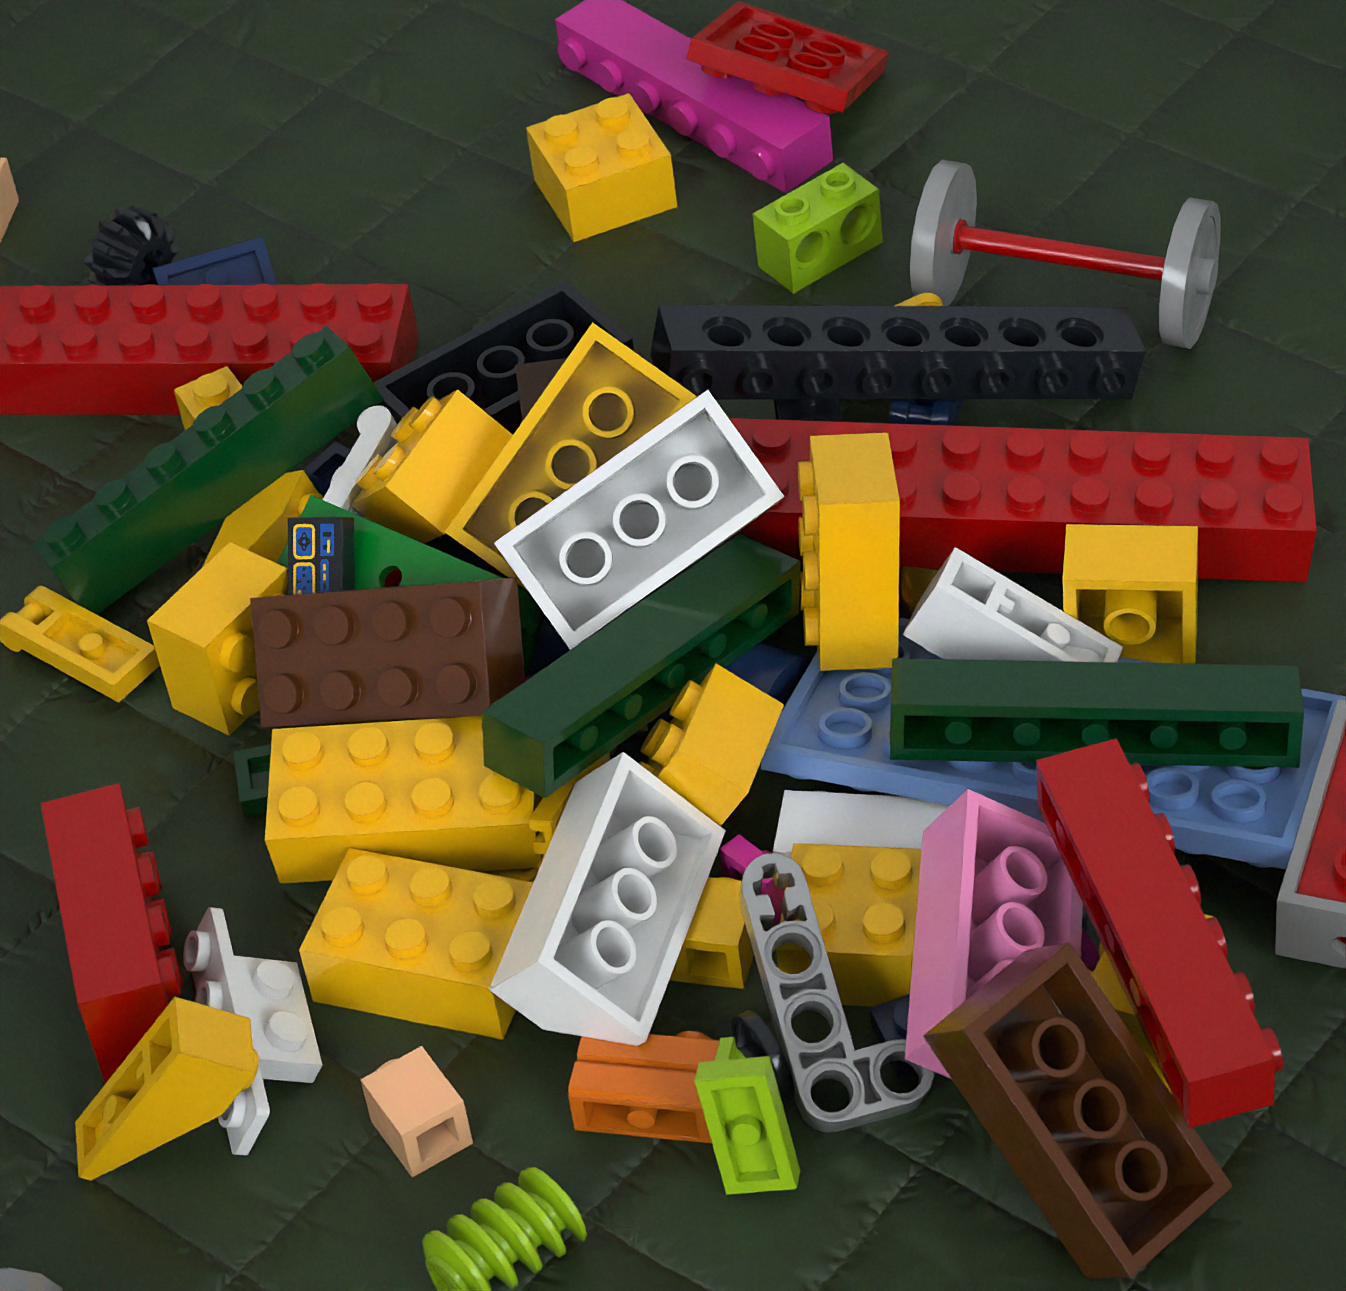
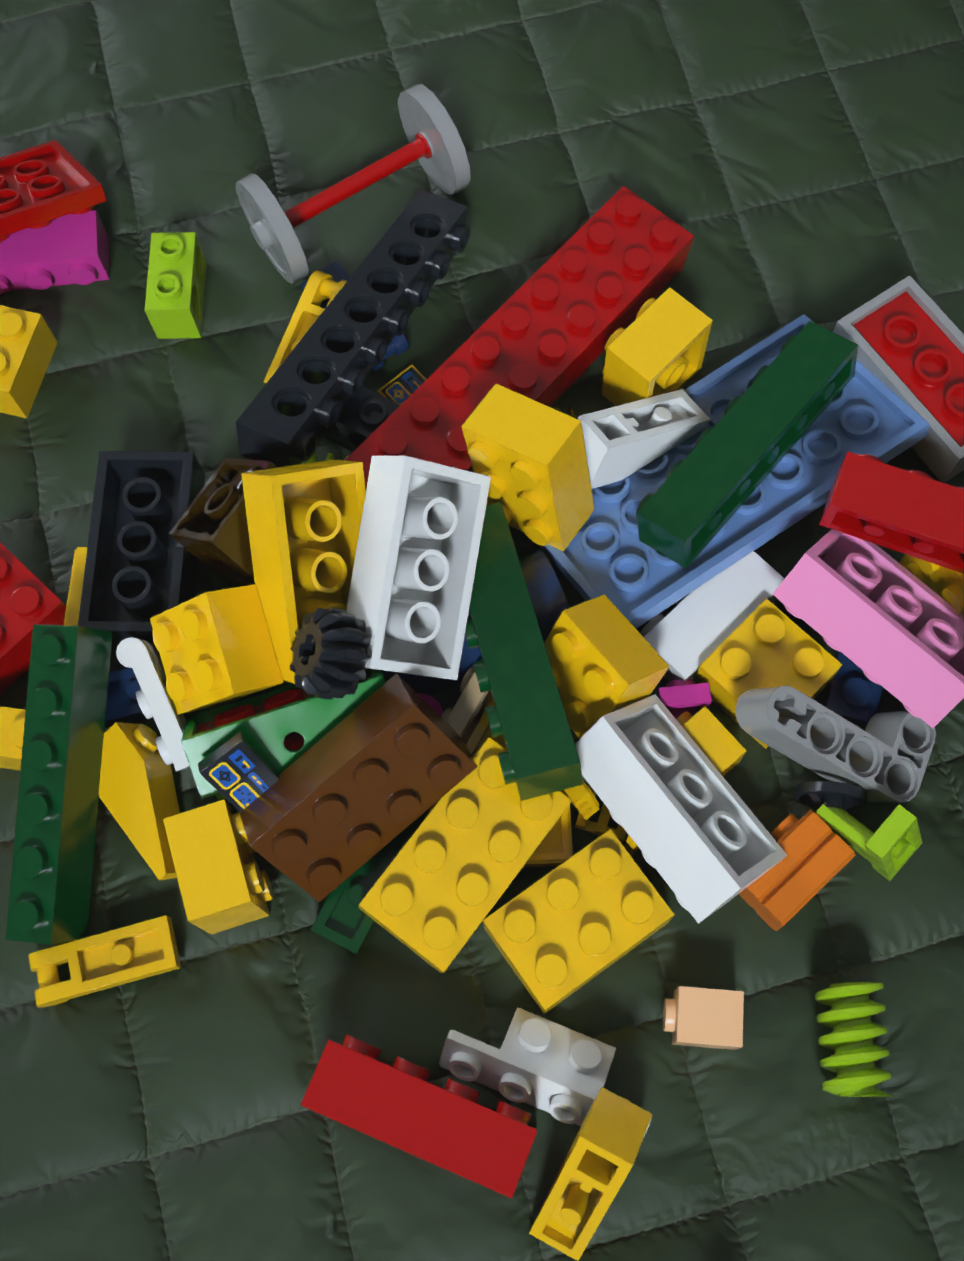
camera: 55 degrees left, 25 degrees up
none -> black gear [290,607,371,700]

